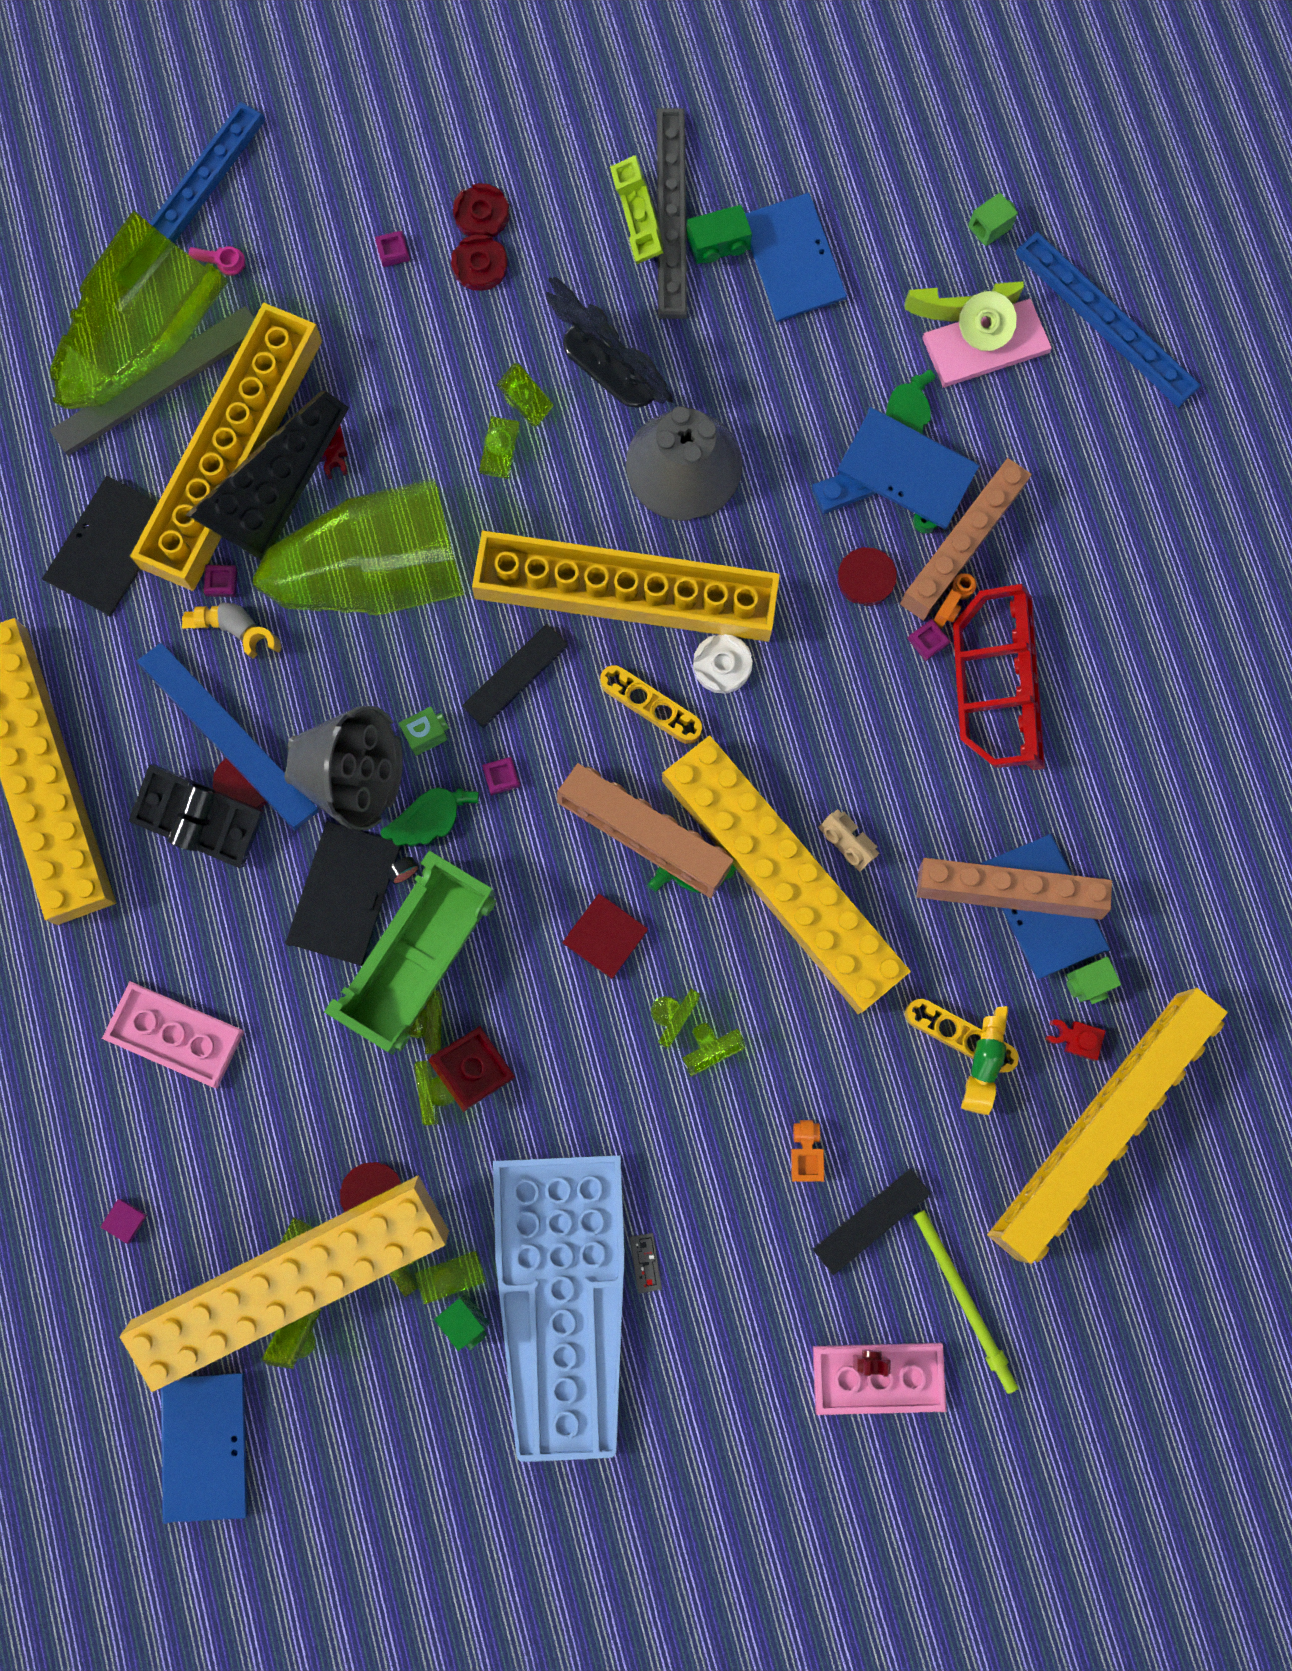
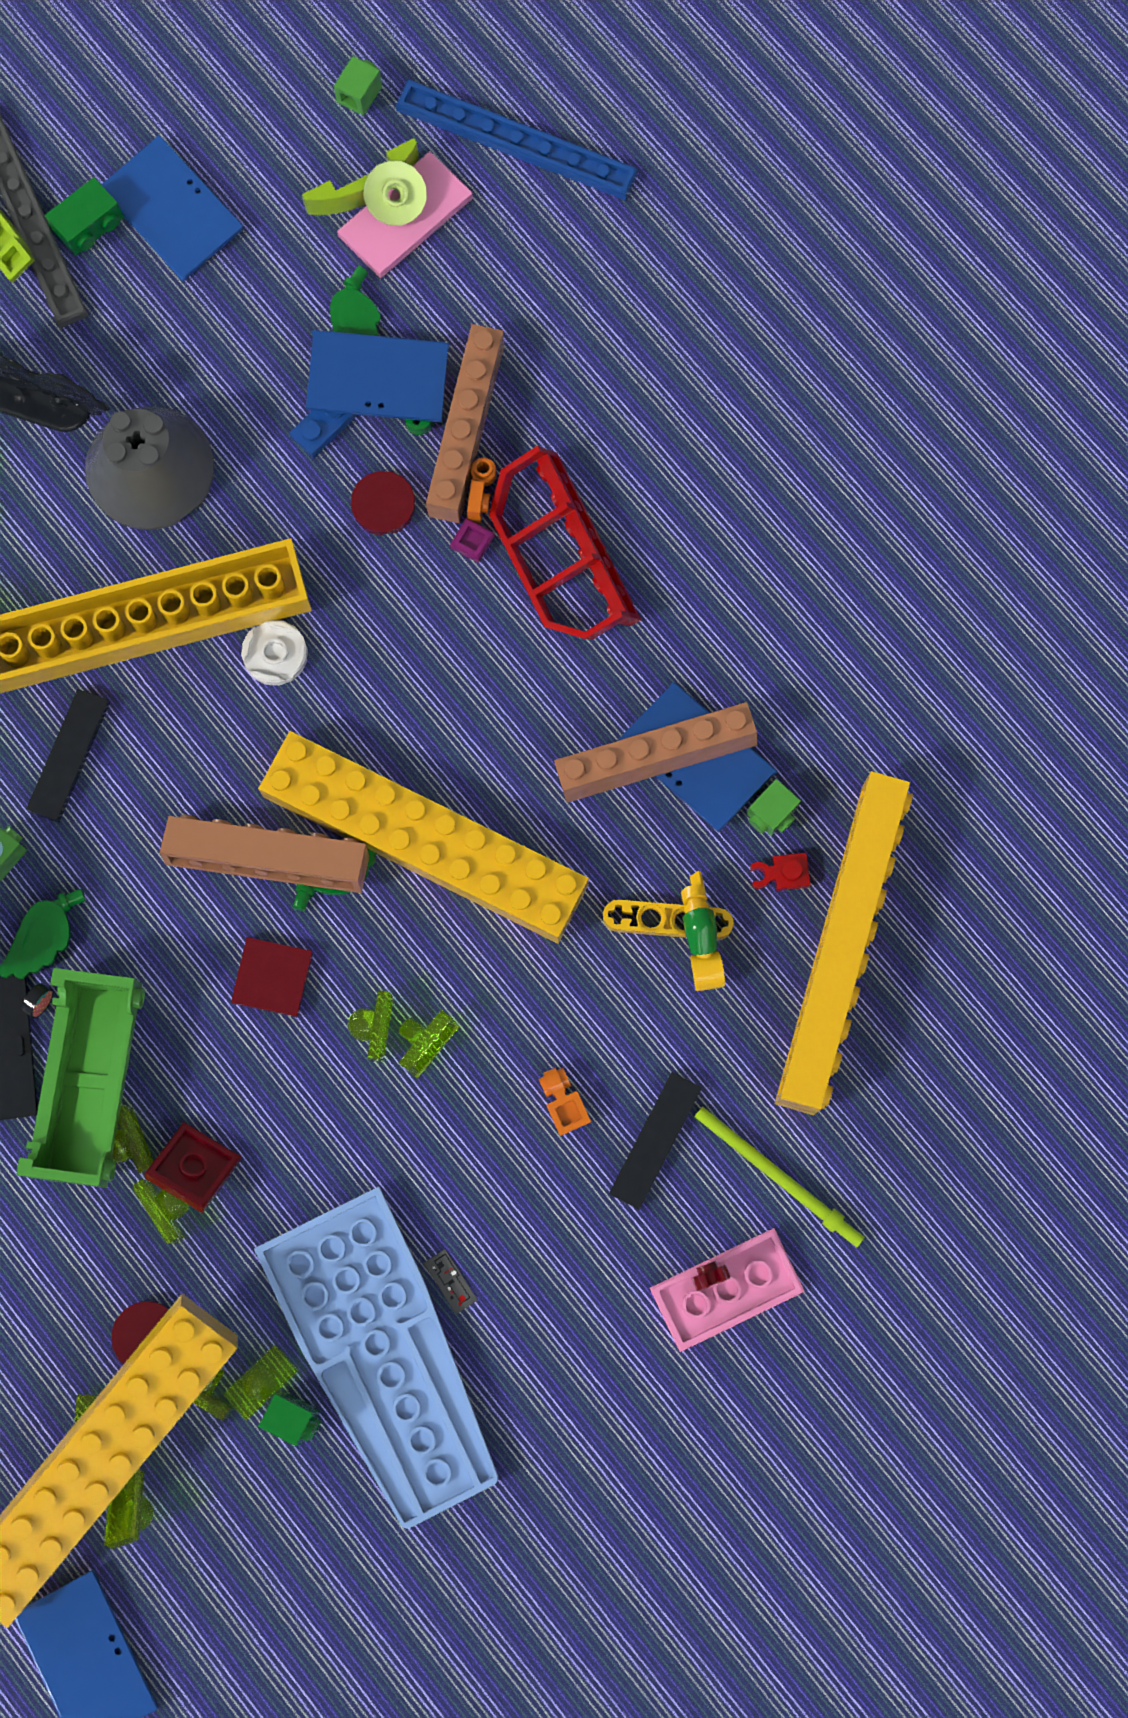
camera: 20 degrees left, 0 degrees up
magenta tile [482,757,520,796] -> none
yellow beam [600,665,702,744] -> none
tan hinge [818,809,880,872] -> none

